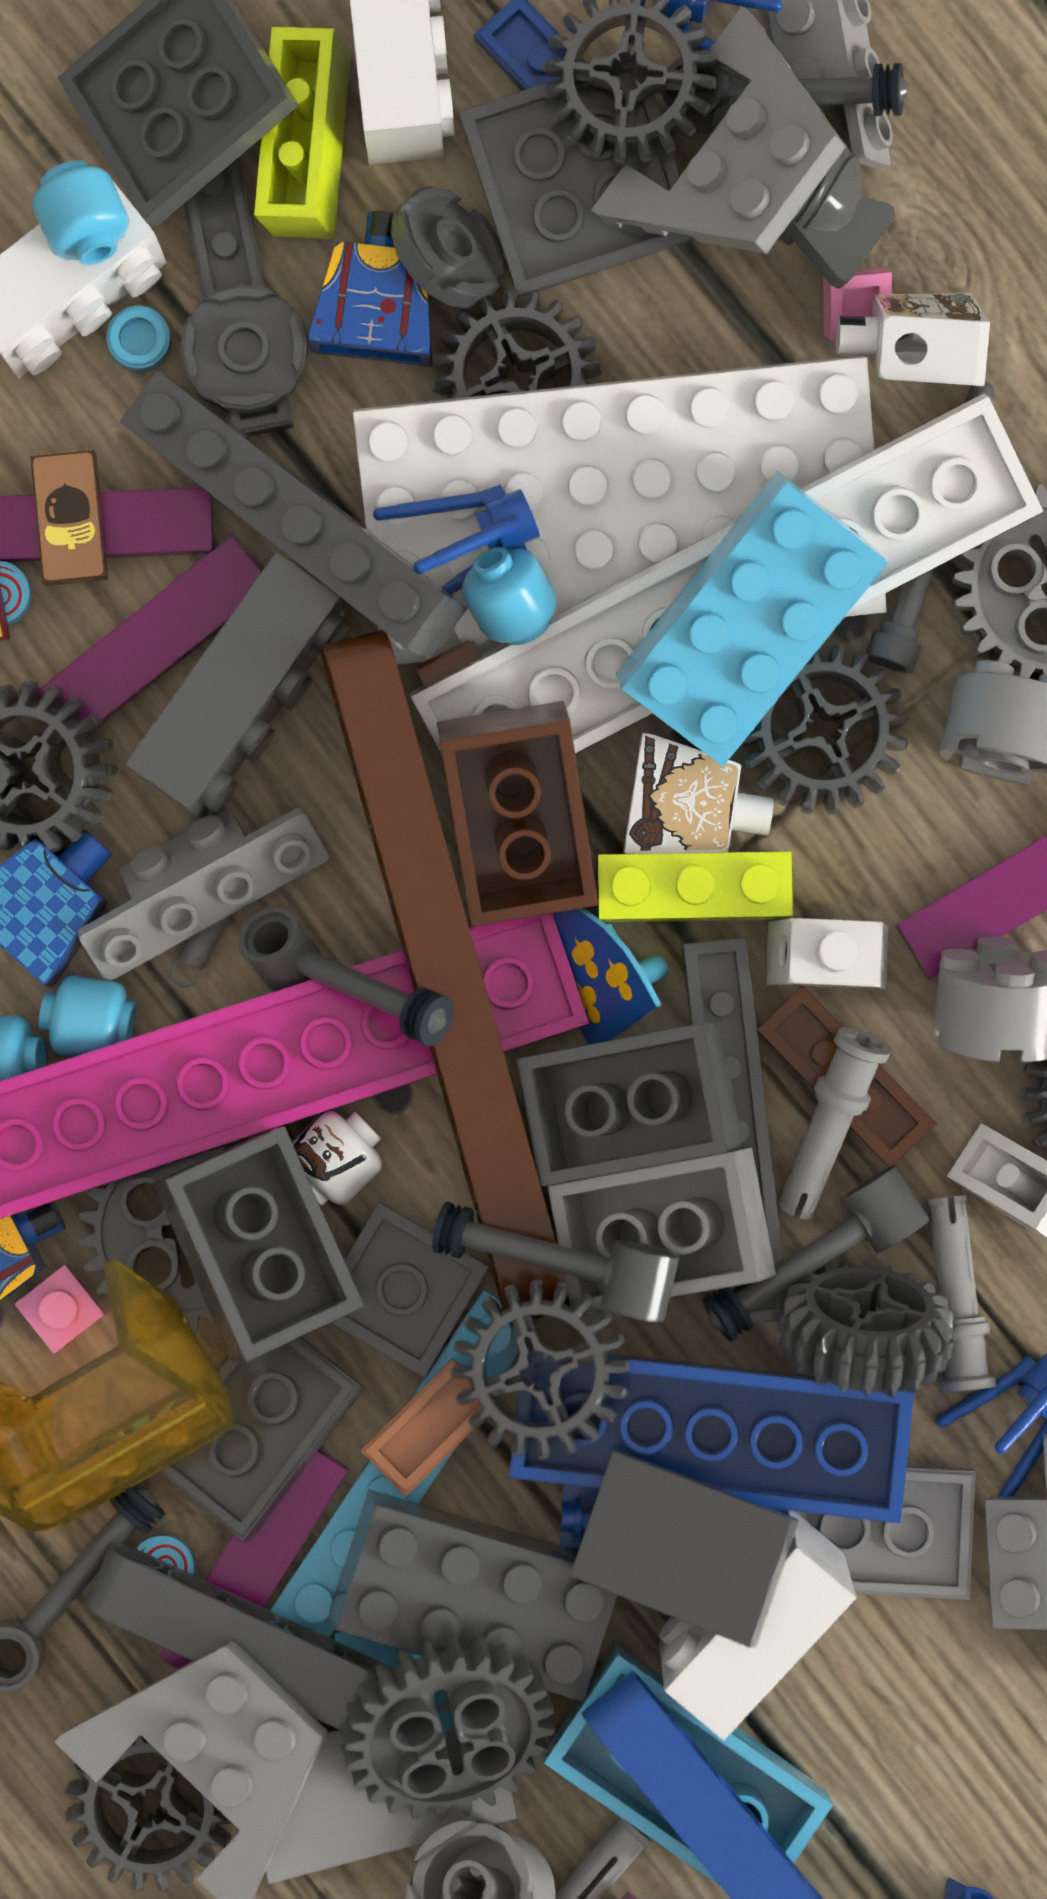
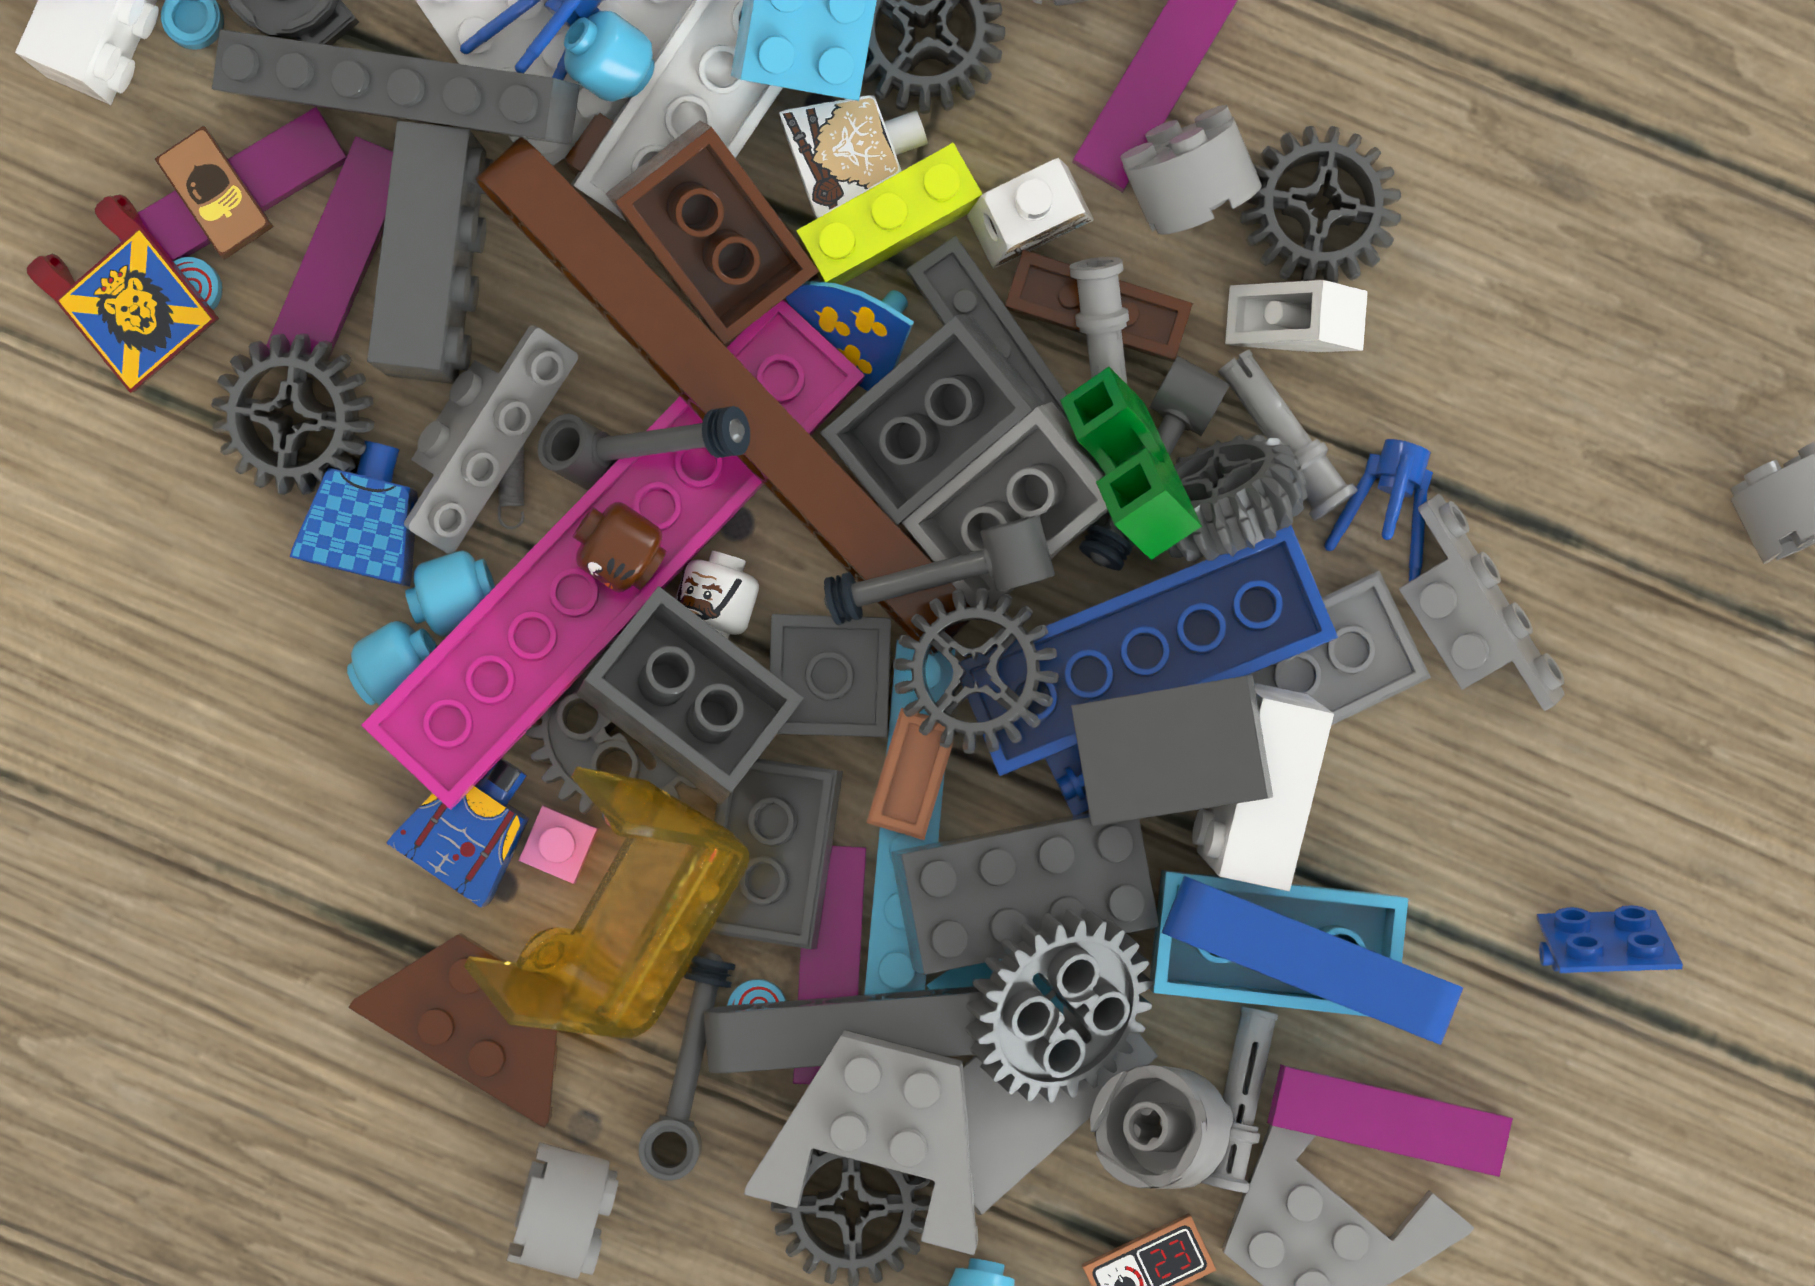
camera: 20 degrees left, 0 degrees up
none -> reddish brown head [572,502,667,593]
none -> green arch [1060,366,1202,560]

